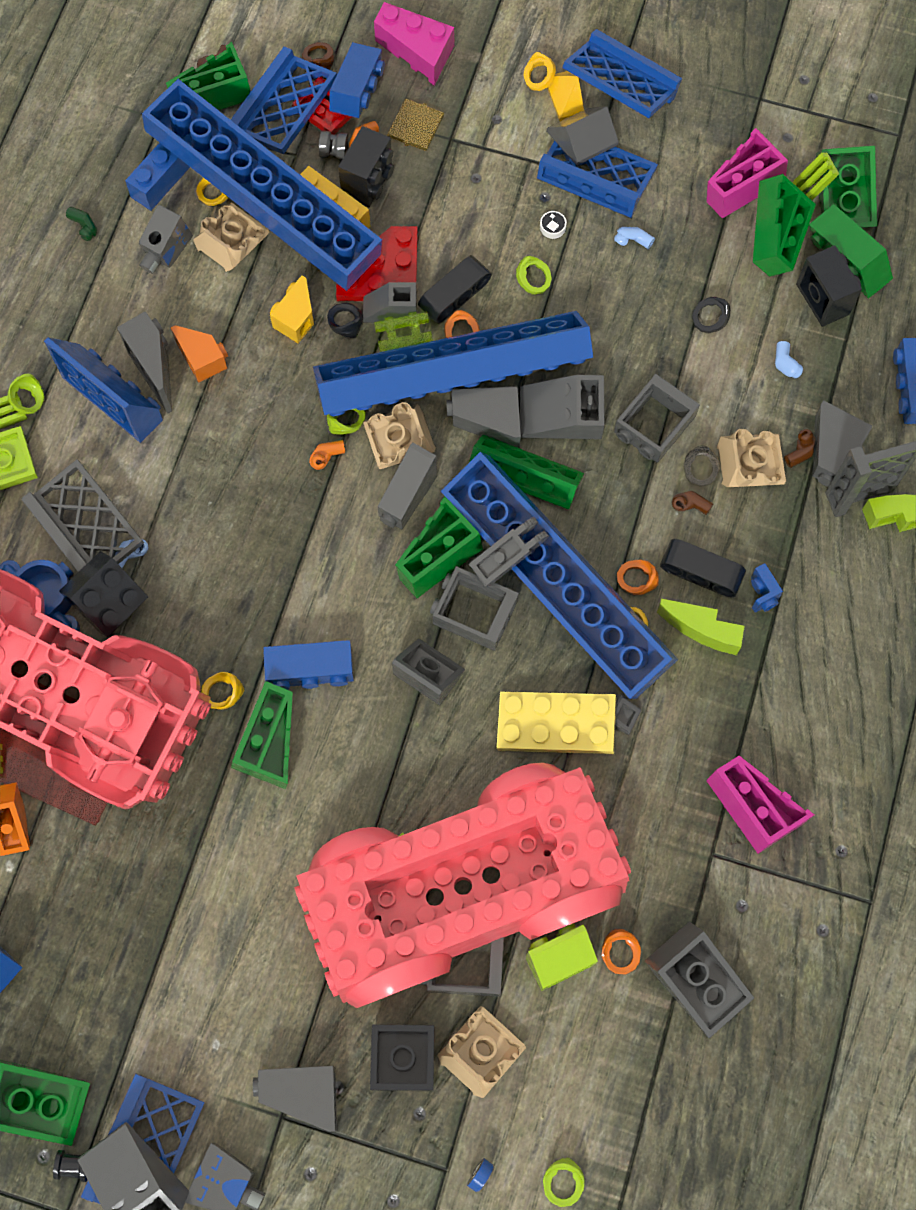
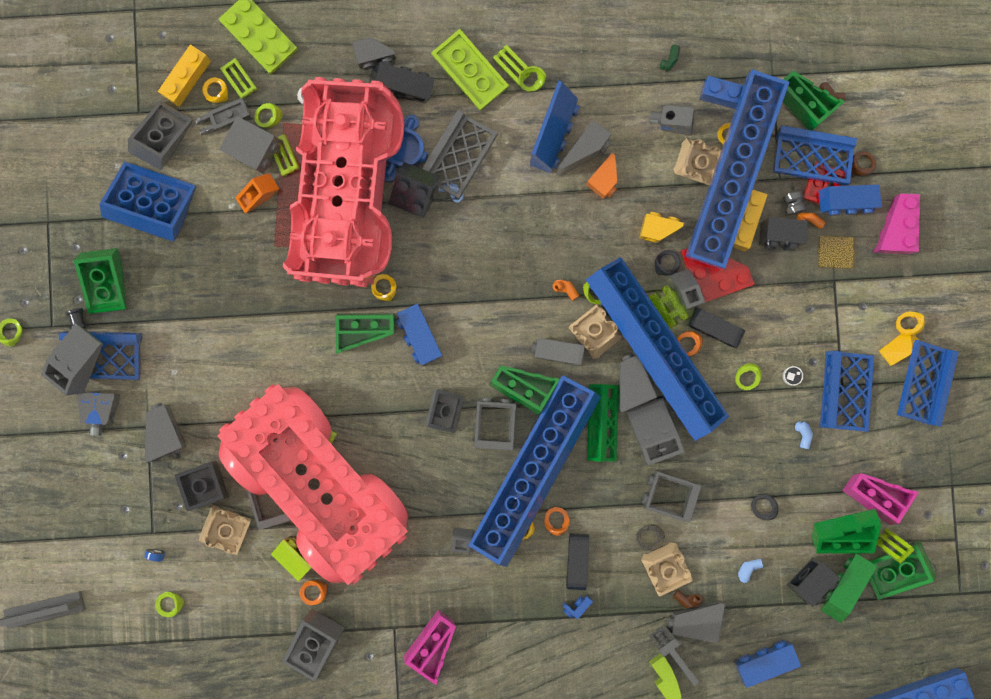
camera: 70 degrees right, 15 degrees up
dark grey hinge [469,517,549,587] -> none
light yellow plate [497,692,617,754] -> none
dark grey slope [546,106,619,165] -> none
lime slope [657,599,744,655] -> none
reddish brown arm [672,491,714,515] -> none

